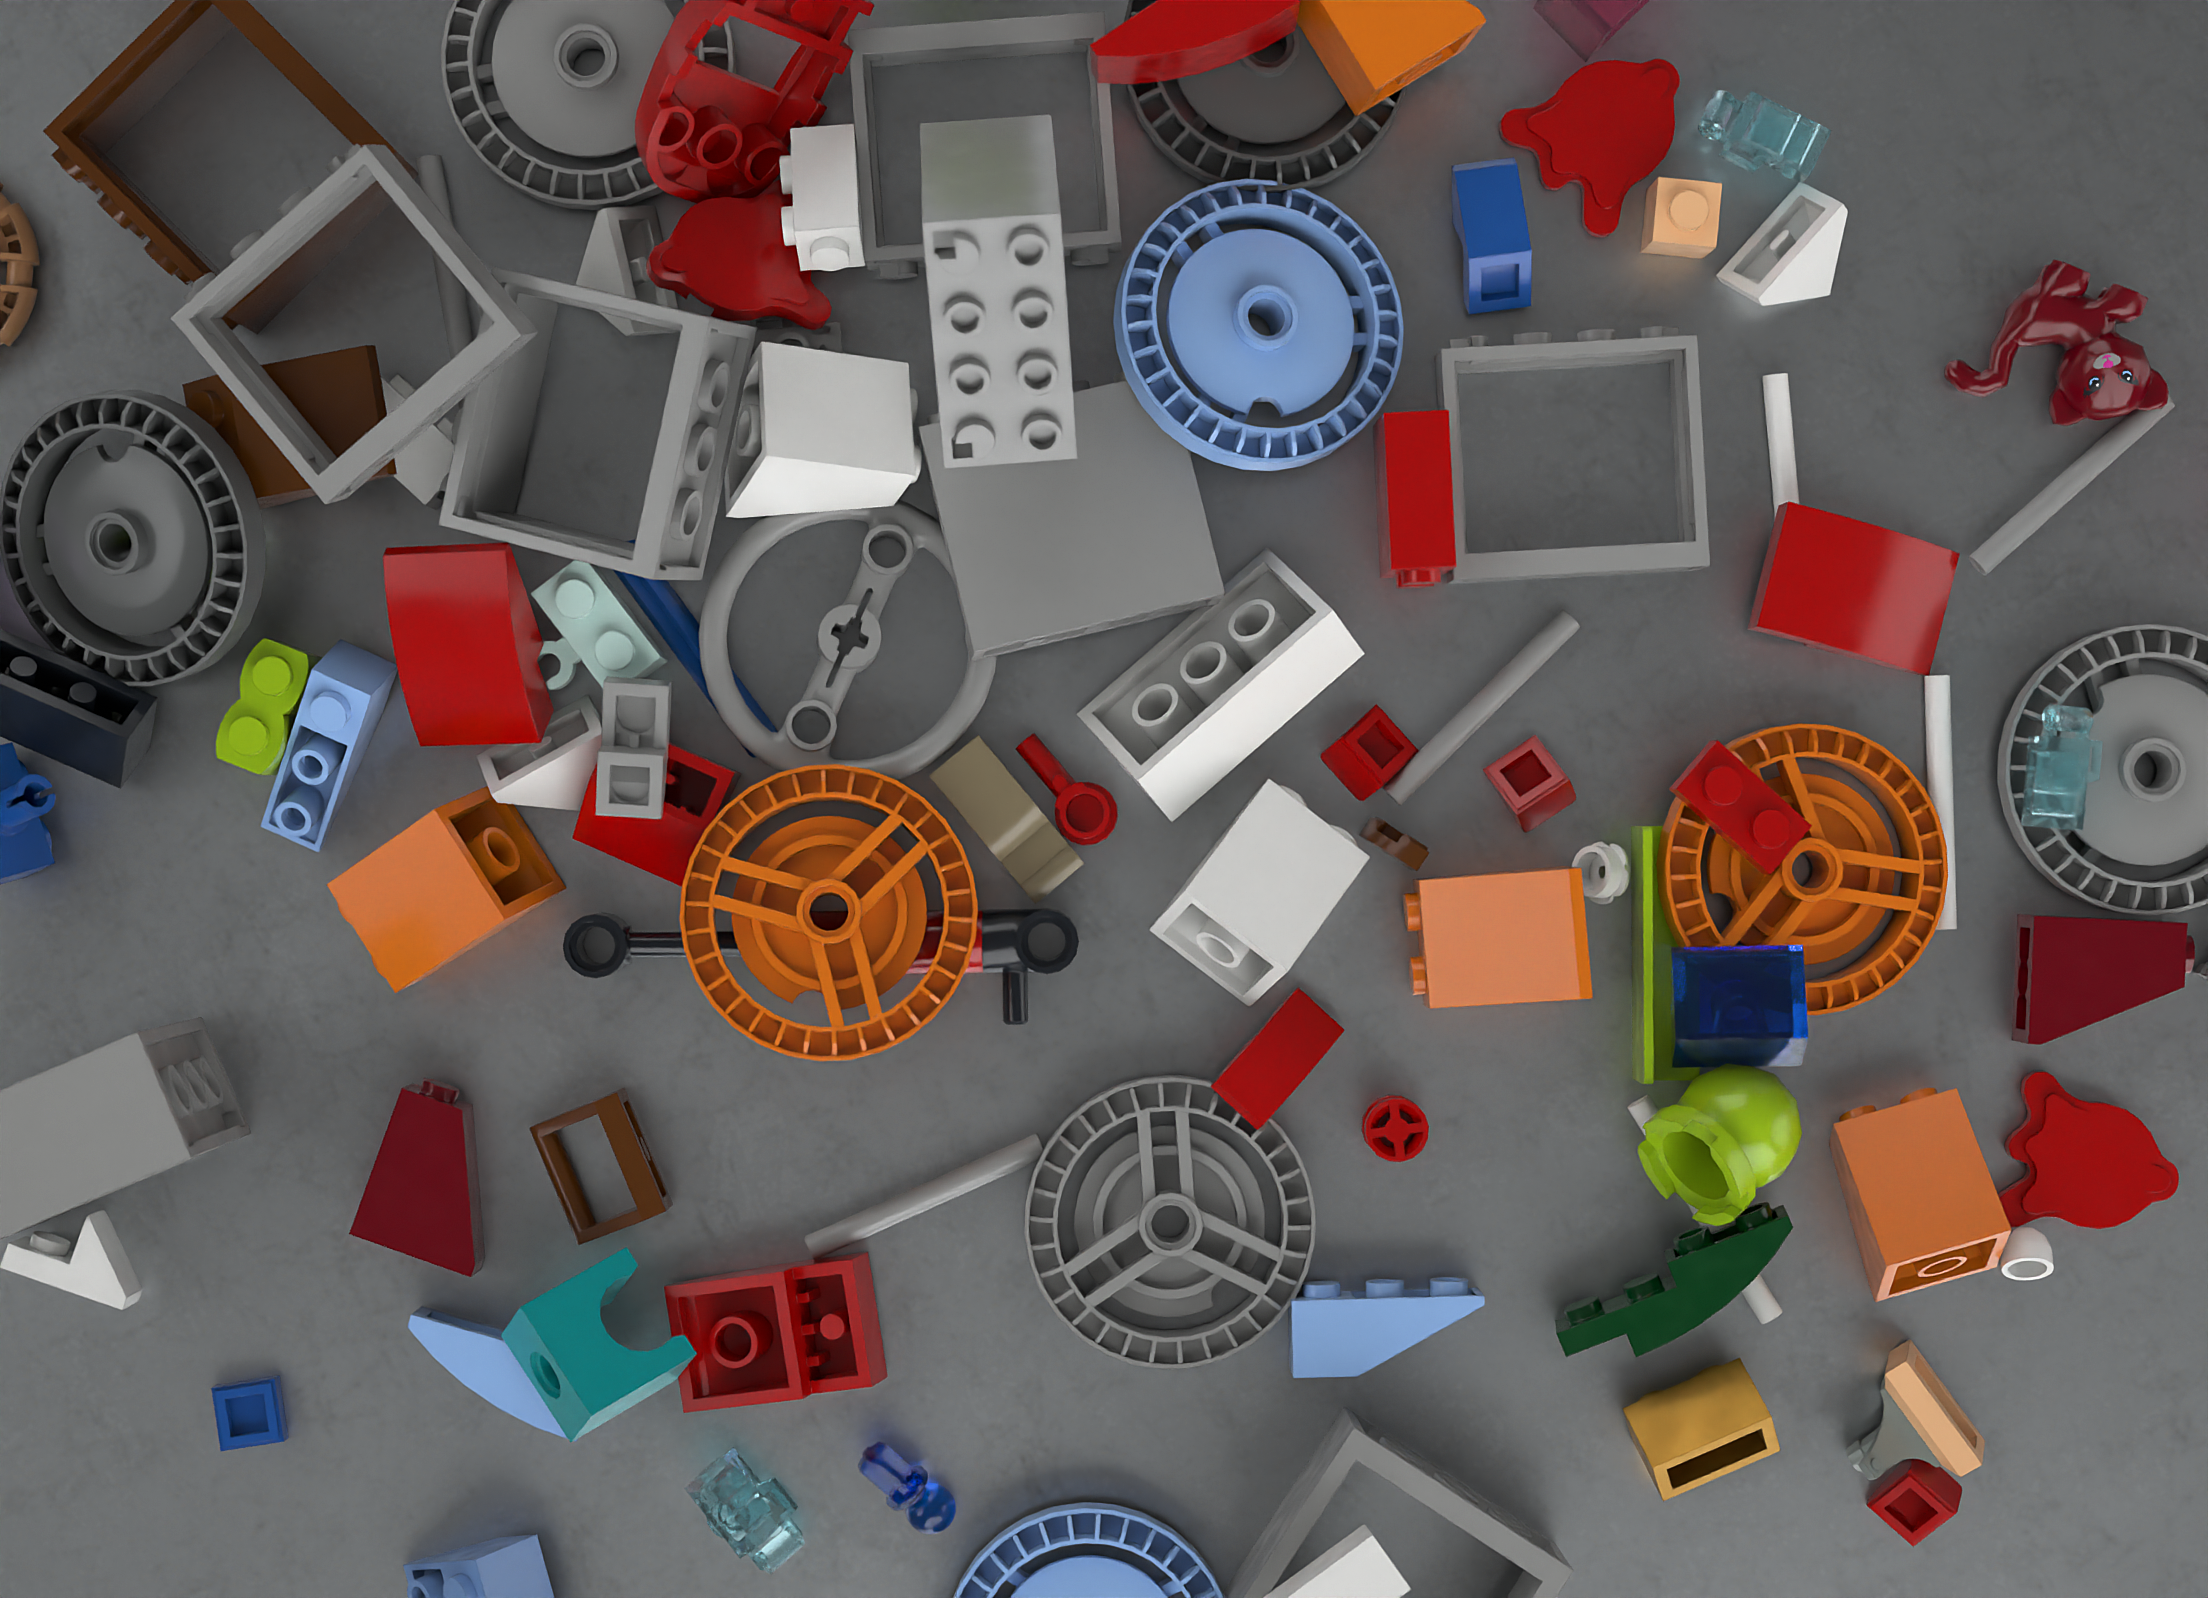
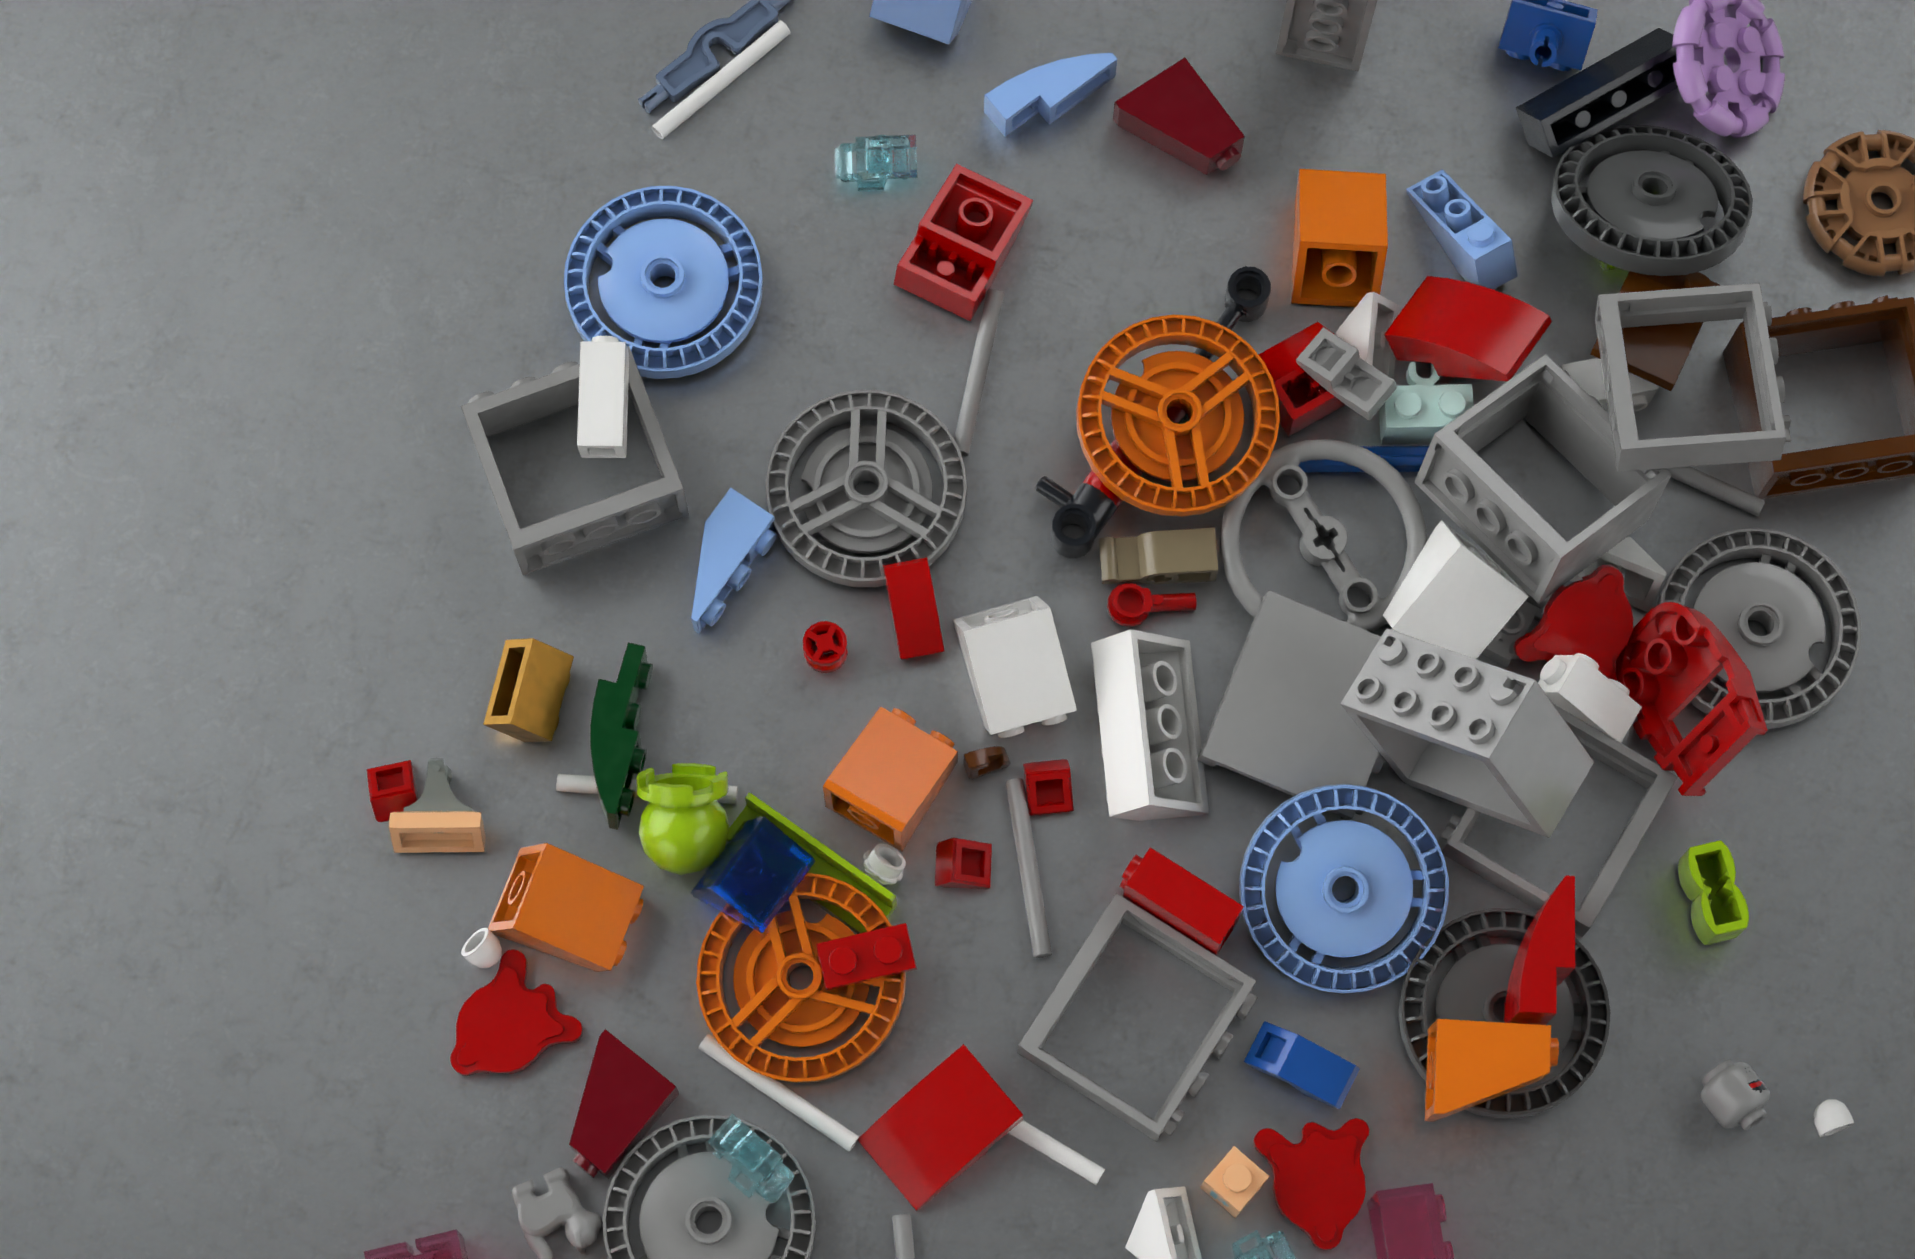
camera: 125 degrees right, 15 degrees down
lime brick [216,638,323,776] -> none
teal piece [501,1247,697,1443] -> none
reddish brown tile [529,1088,673,1245] -> none
clear blue axle [857,1441,956,1535] -> none

